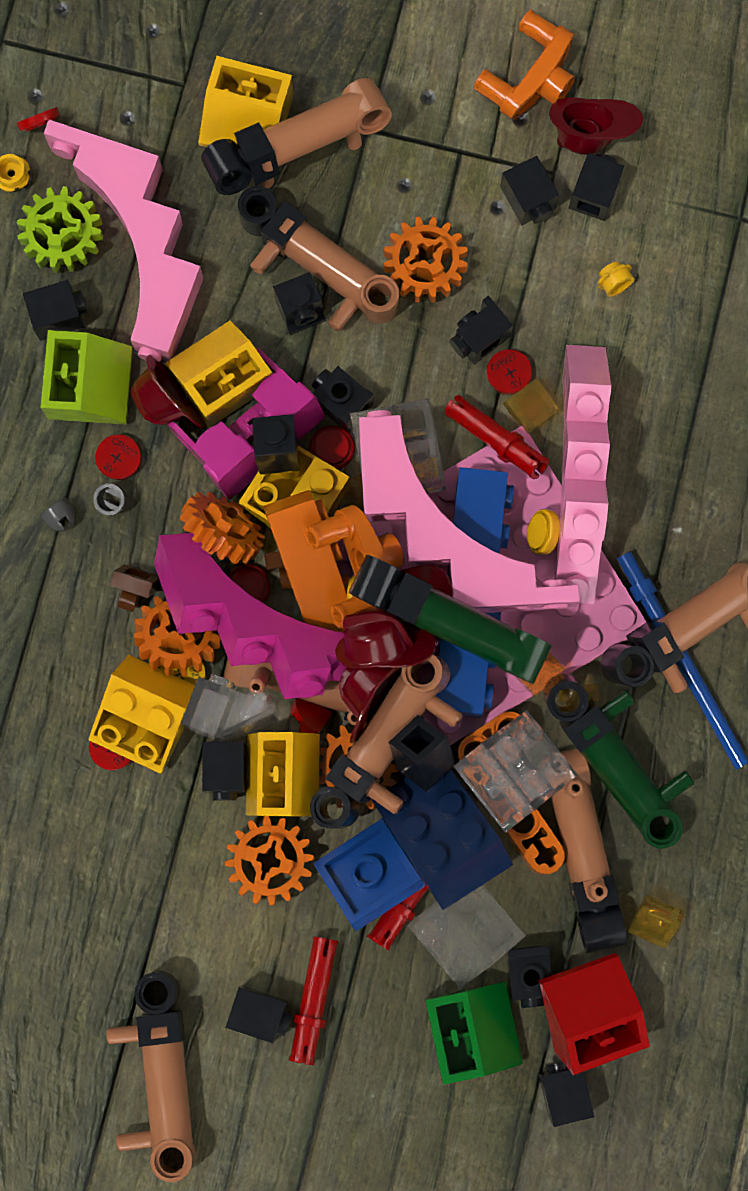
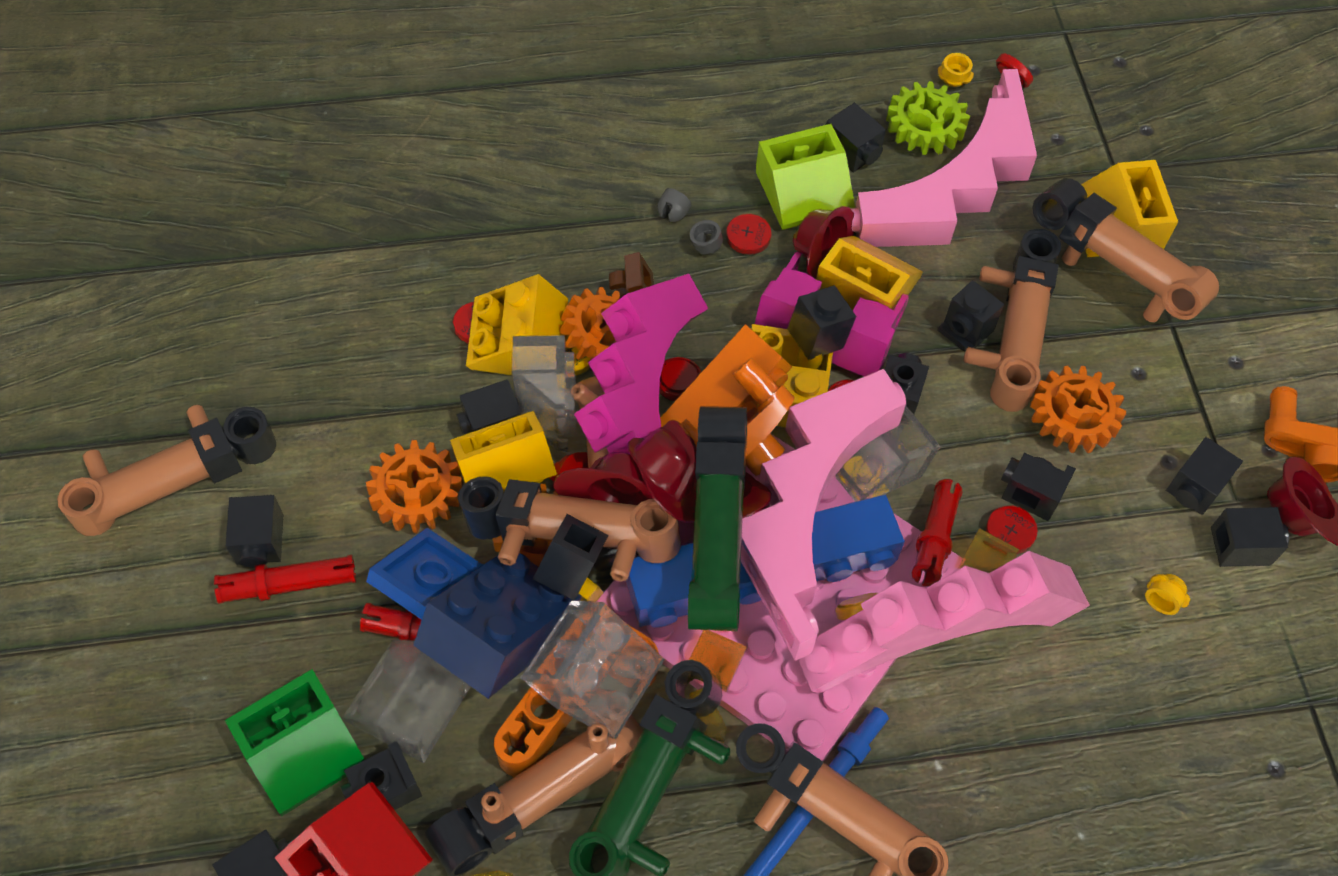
camera: 65 degrees right, 20 degrees down
orange gear [179,492,265,564] -> none

